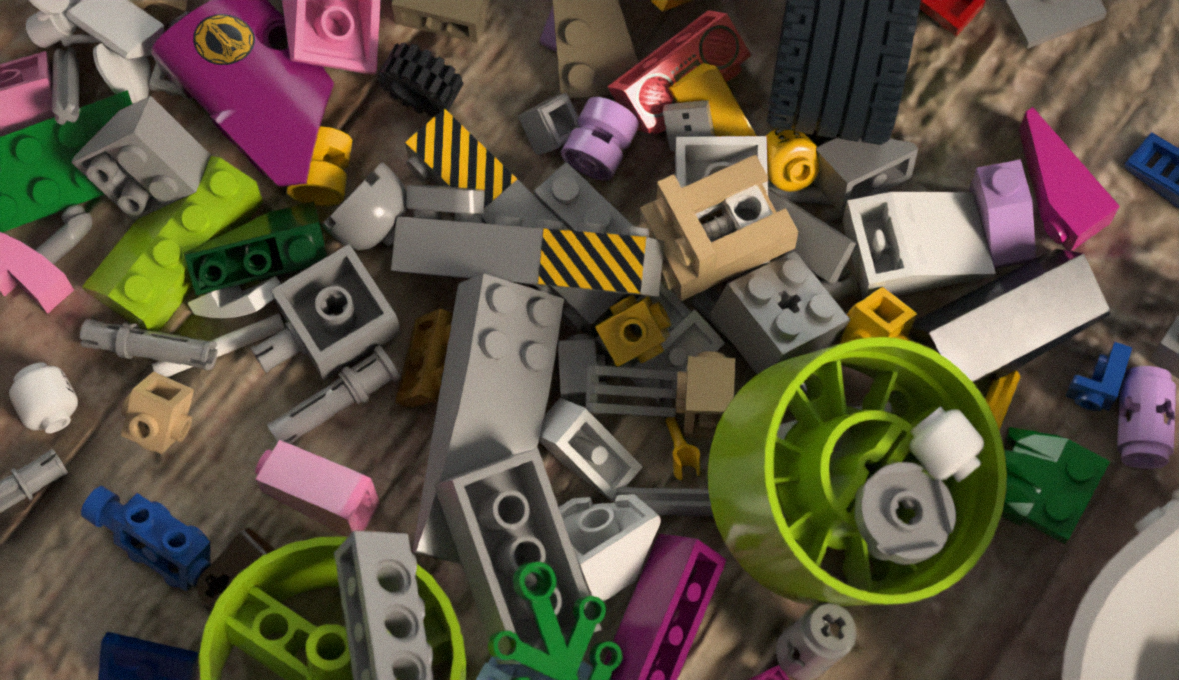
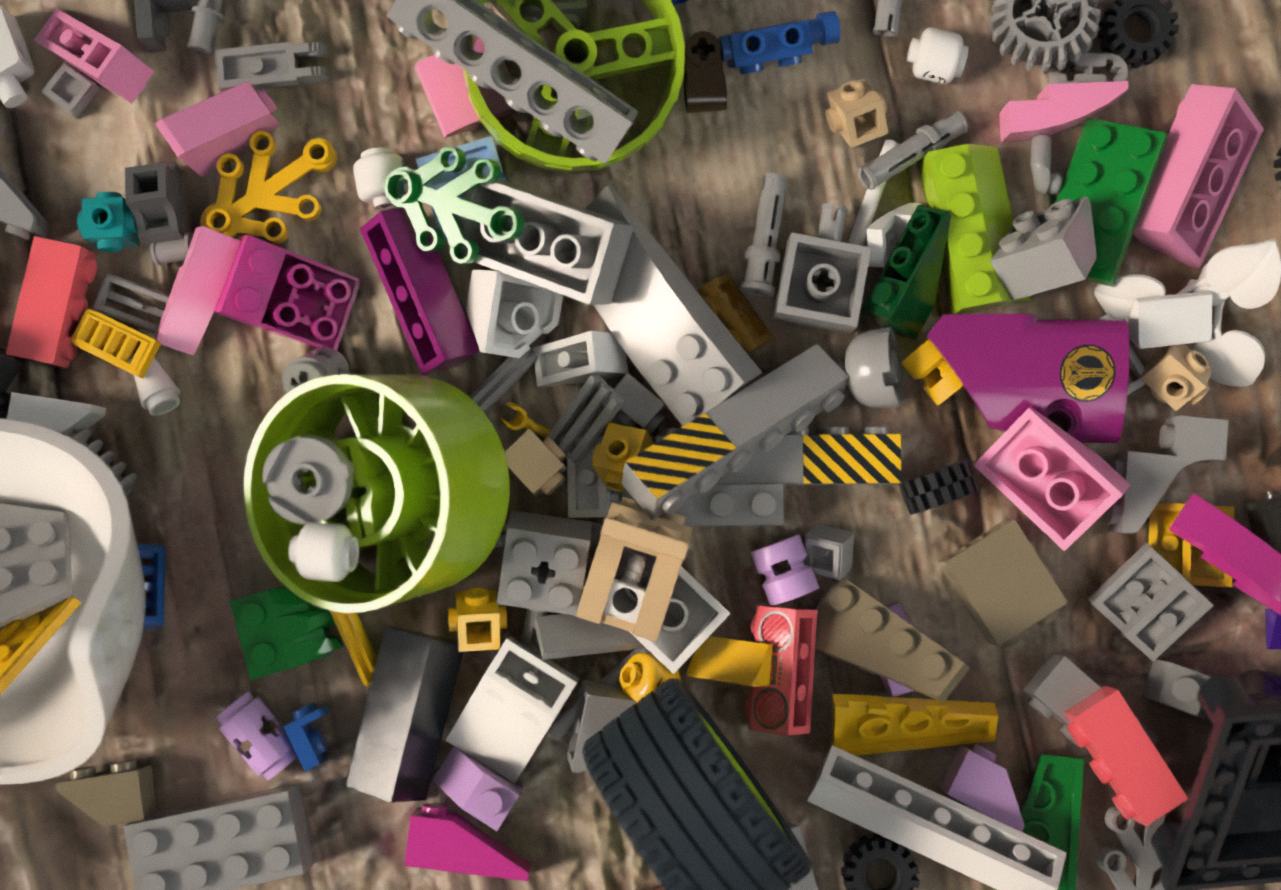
camera: 130 degrees right, 15 degrees up
light grey axle [52,46,79,125] -> none
bright pink slope [255,440,380,537] -> none
light grey beam [406,185,485,213] -> none
light grey tile [663,100,715,151] -> none

